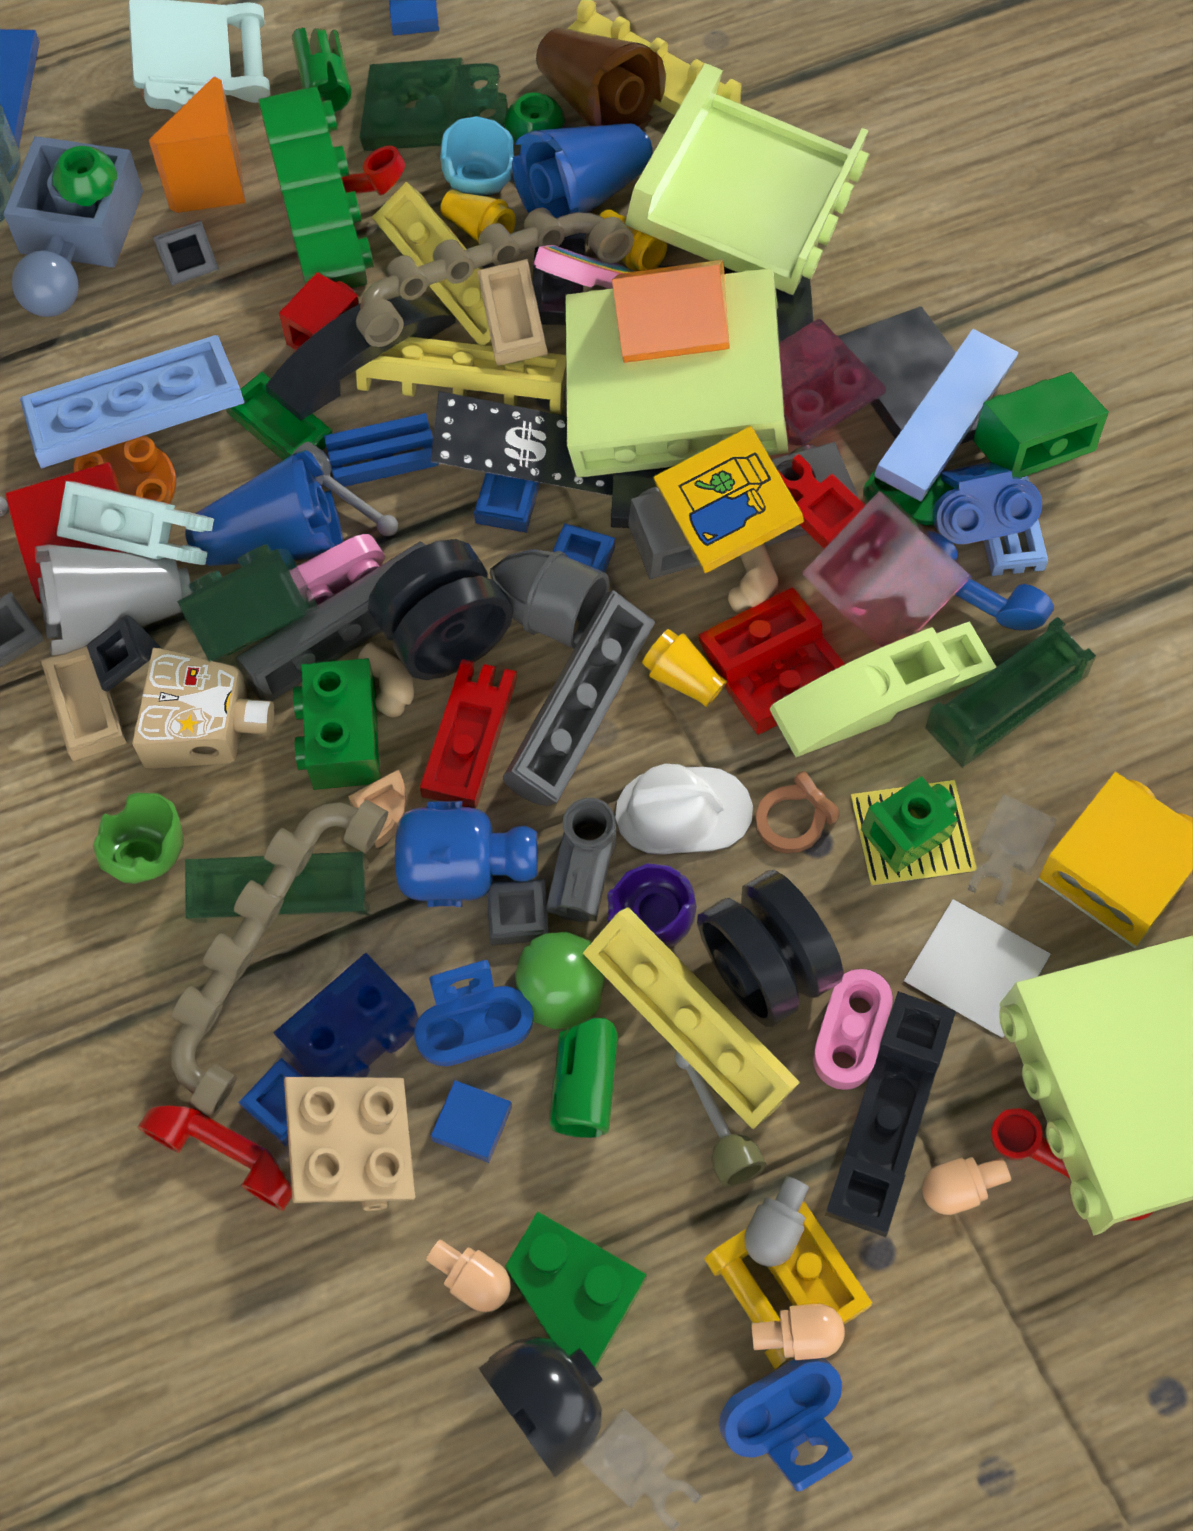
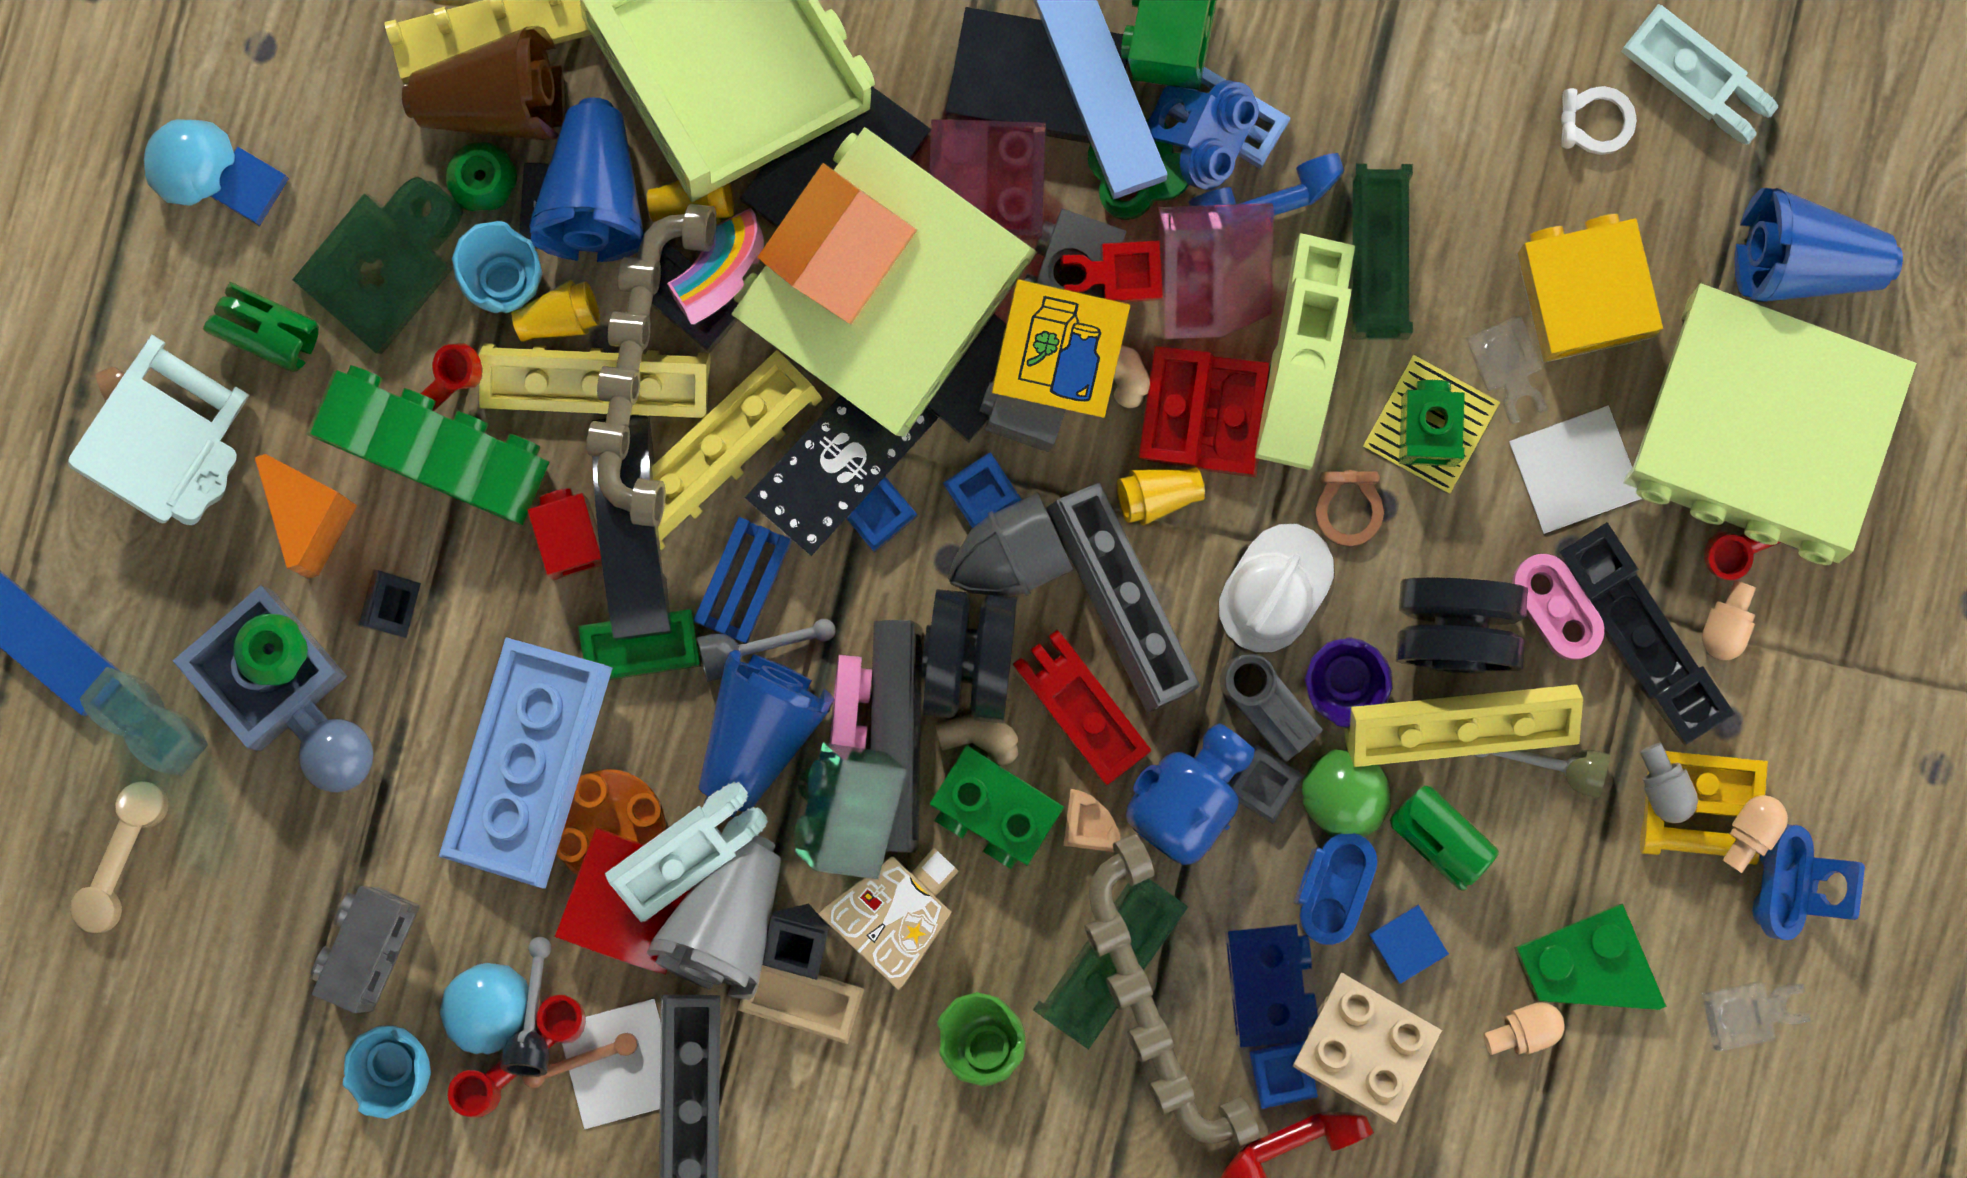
camera: 50 degrees left, 20 degrees up
tan tile [477,259,548,366] -> none
black cylinder [479,1337,603,1478] -> none

